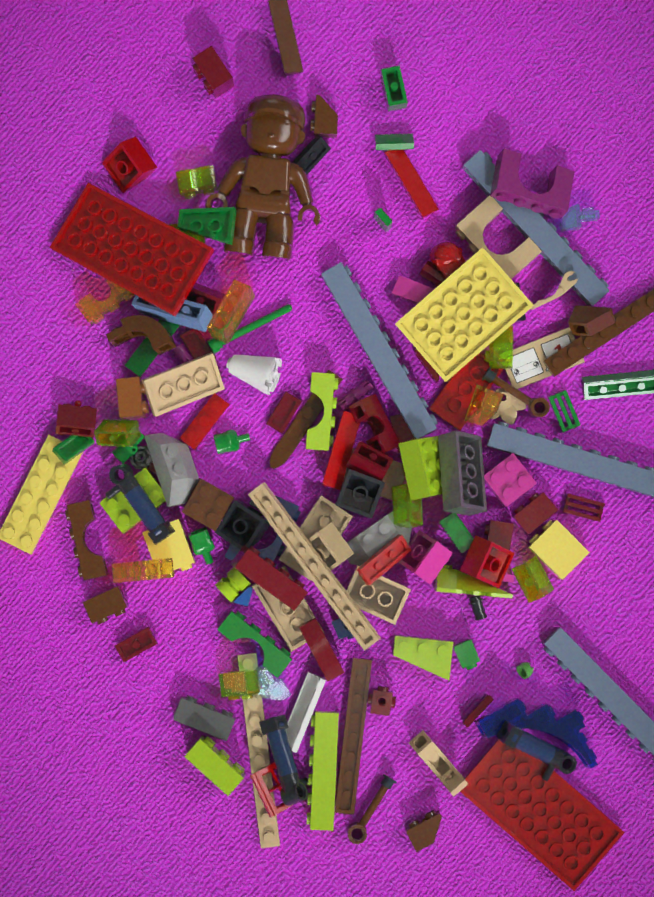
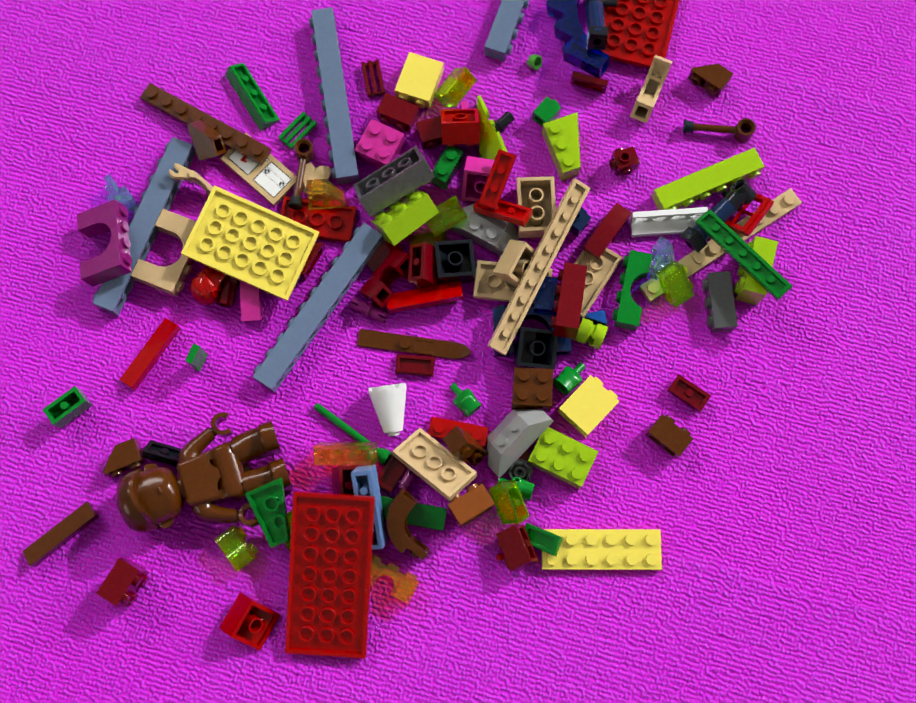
camera: 115 degrees left, 10 degrees down
reddish brown arch [65,500,108,580] -> none
piece [105,464,176,545] -> none
clear yellow arch [112,558,174,583] -> none
lime arch [306,372,338,451] -> none
reddish brown plate [335,658,372,815] -> none
green tile [375,133,414,150] -> none
clear neon green brick [485,326,514,369] -> none
none -> reddish brown slope [443,426,489,466]
none -> red tile [478,149,517,210]
none -> clear blue tile [533,276,558,314]
none -> green tile [695,209,792,301]

